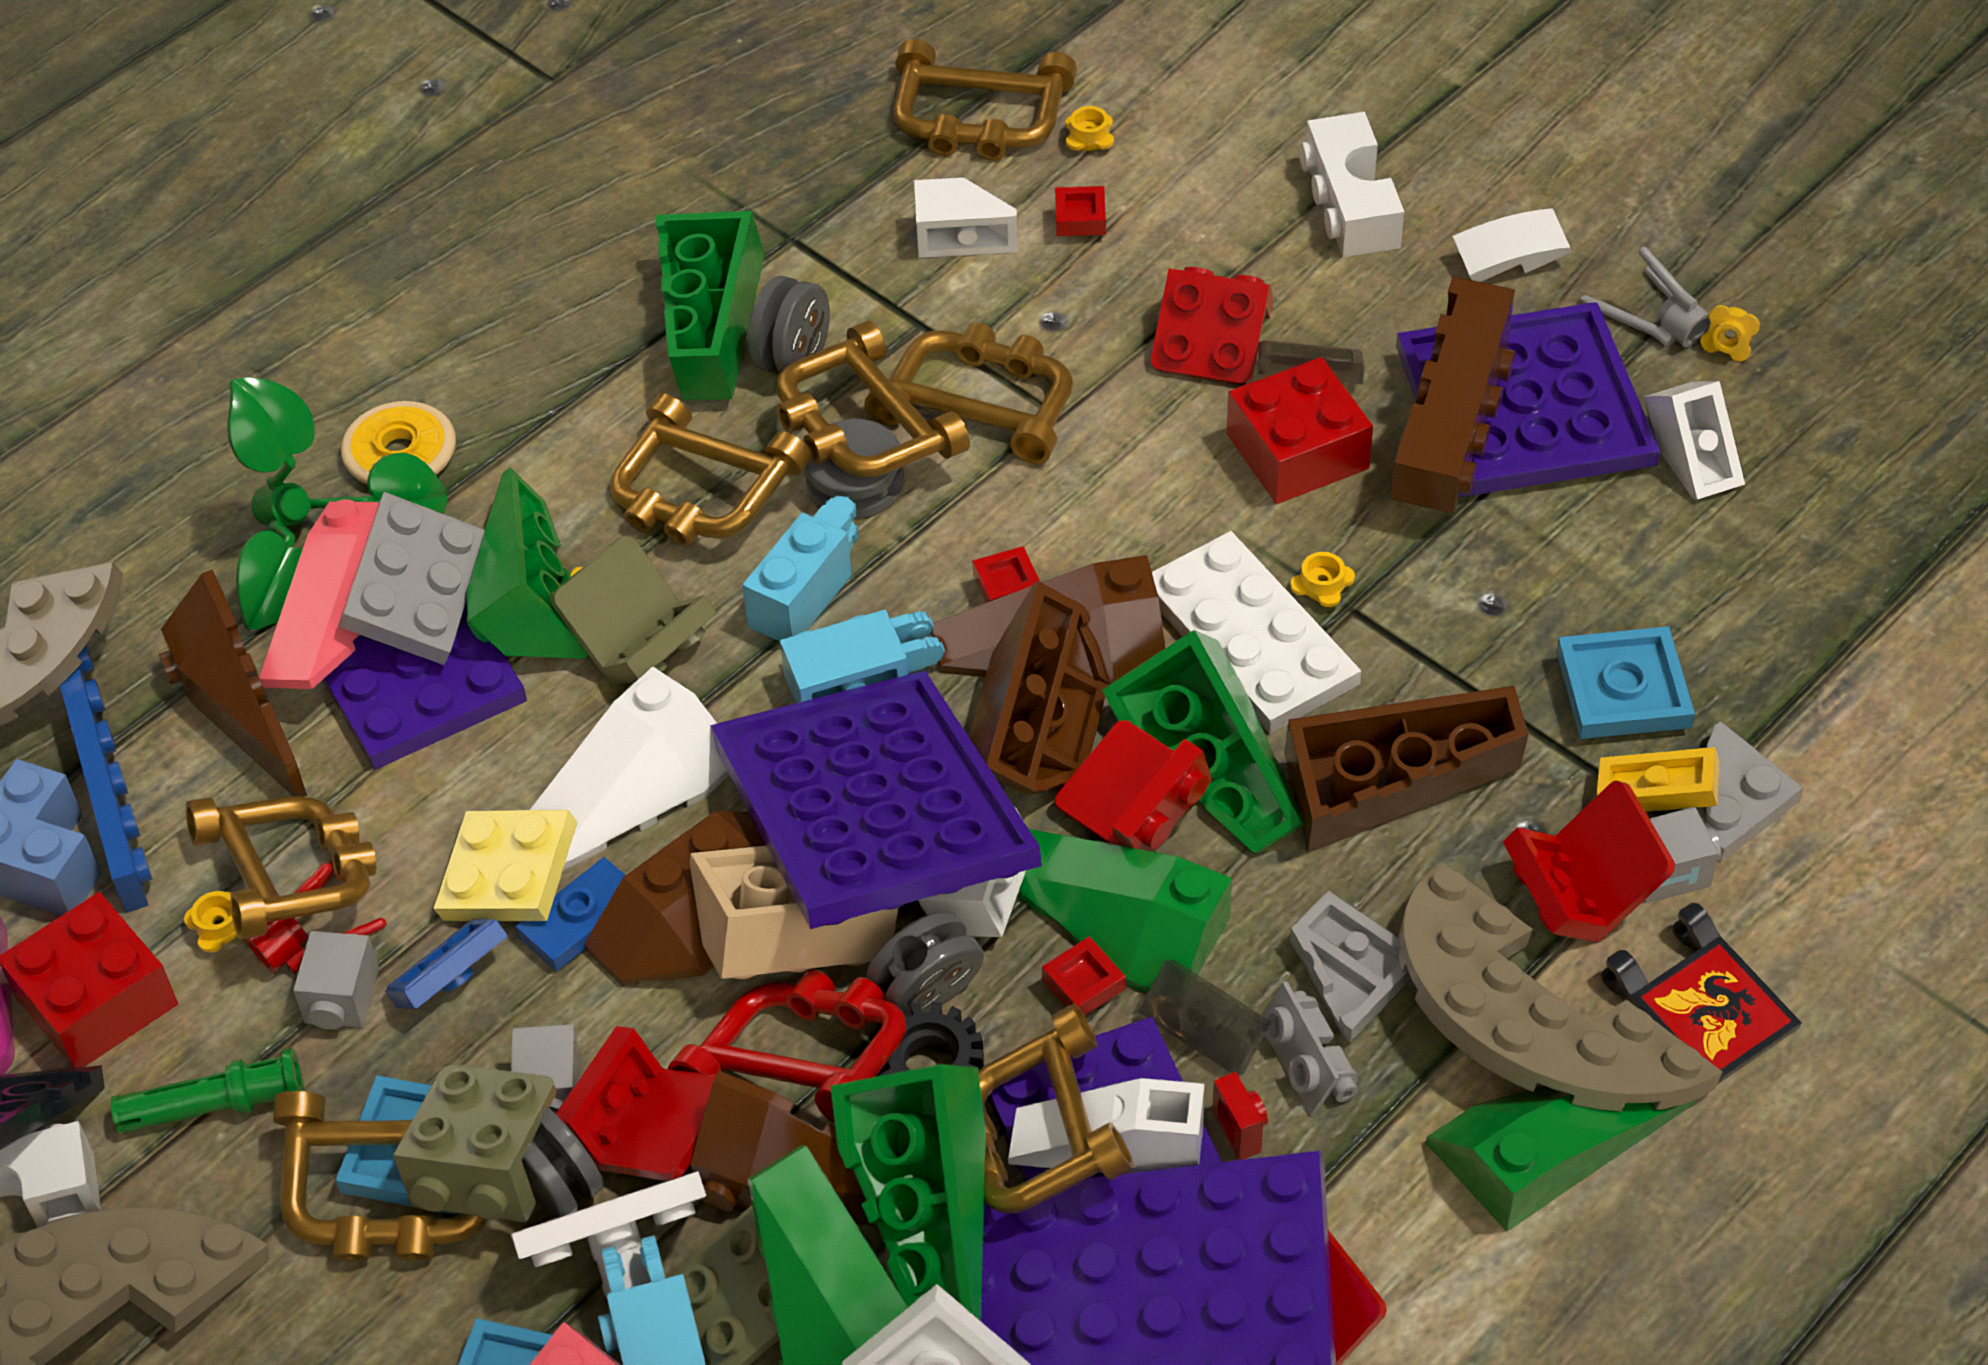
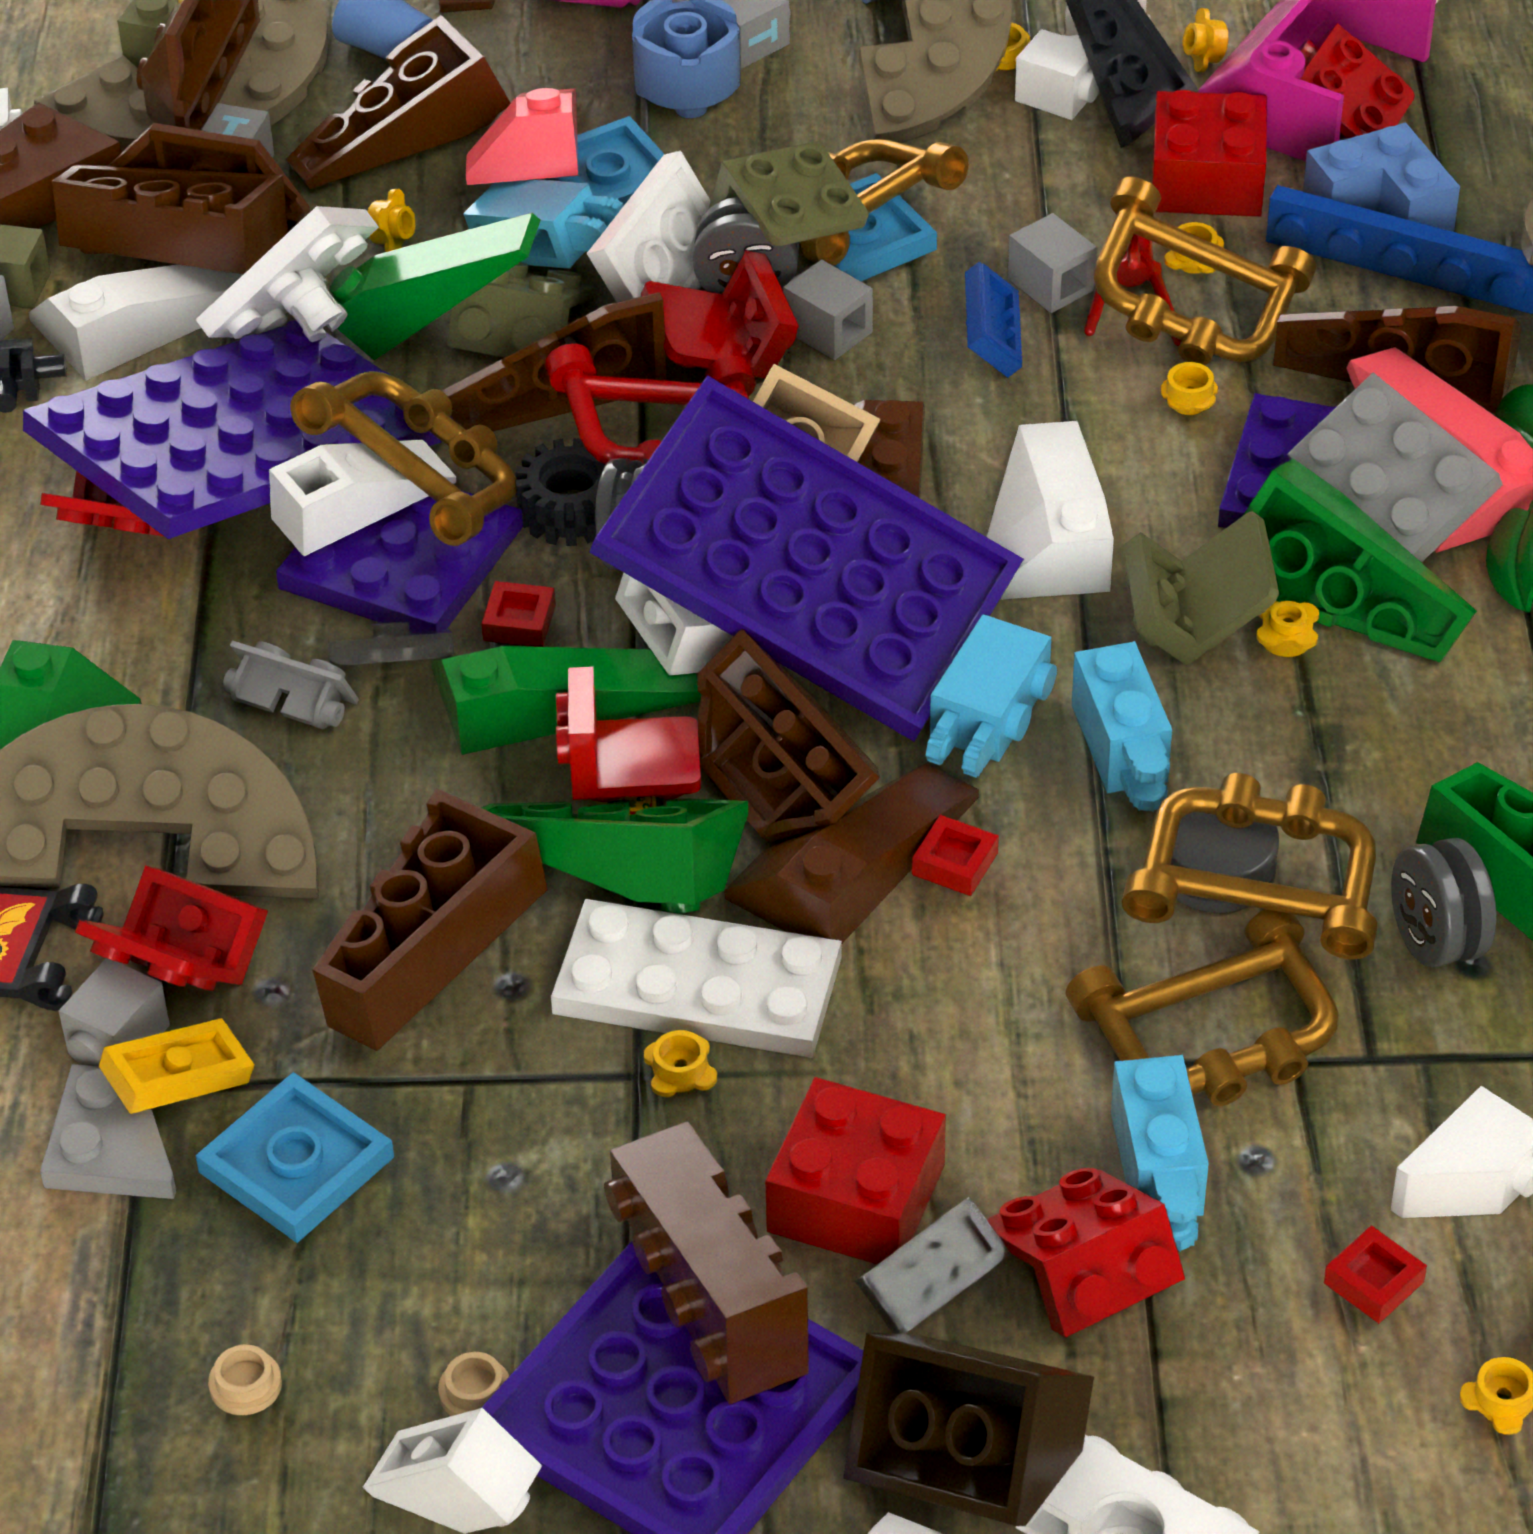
camera: 135 degrees right, 5 degrees down
green pin [111,1048,305,1135] -> none
light yellow plate [434,810,577,921] -> none
blue plate [515,857,625,972] -> none
pearl gold bar [610,393,812,547] -> none
green wedge [831,1064,986,1321] -> none
red plate [1212,1072,1268,1160] -> none
light grey wing [1290,890,1411,1043] -> none
none -> tan plate [208,1344,282,1415]
none -> tan plate [438,1352,509,1416]
none -> dark brown slope [843,1332,1094,1526]
none -> medium azure hinge [1111,1055,1209,1252]
none -> yellow plate [1161,362,1218,415]

